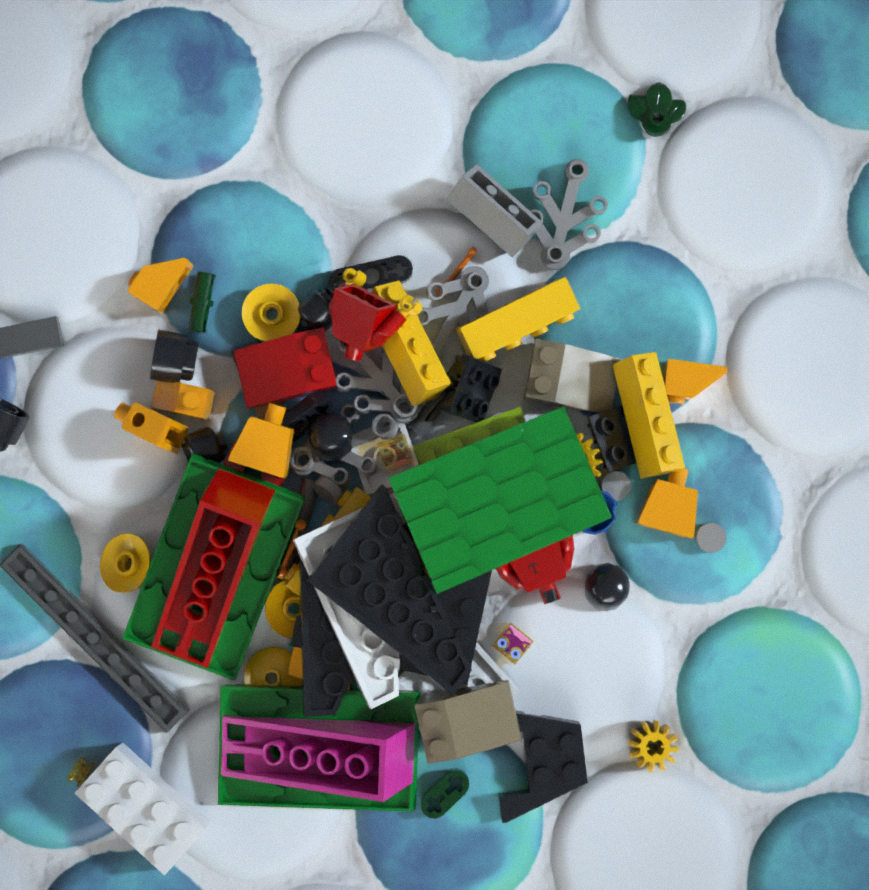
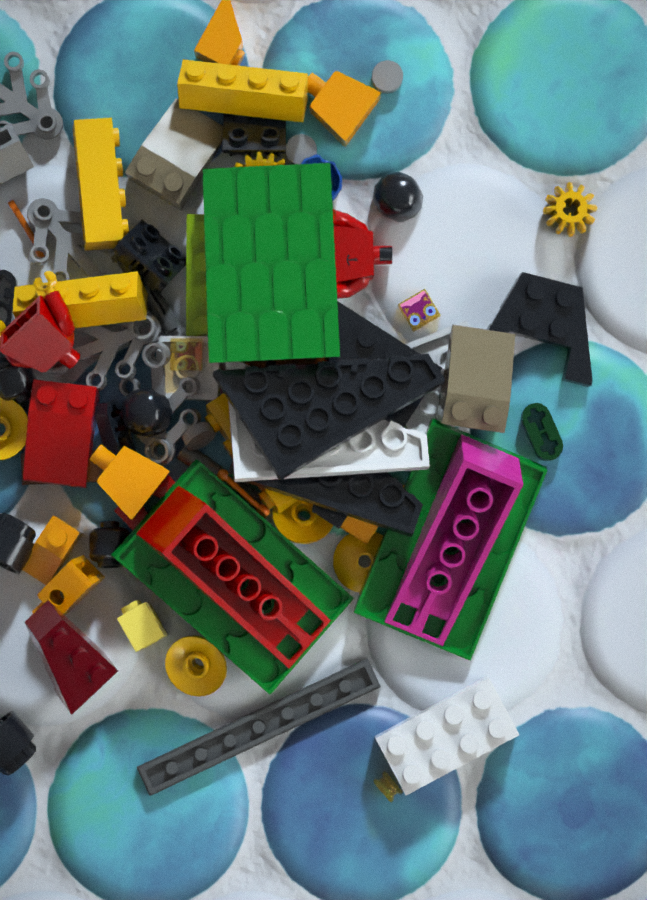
camera: 70 degrees left, 0 degrees up
none -> dark red wedge [24,600,118,715]
none -> light yellow brick [117,600,168,652]

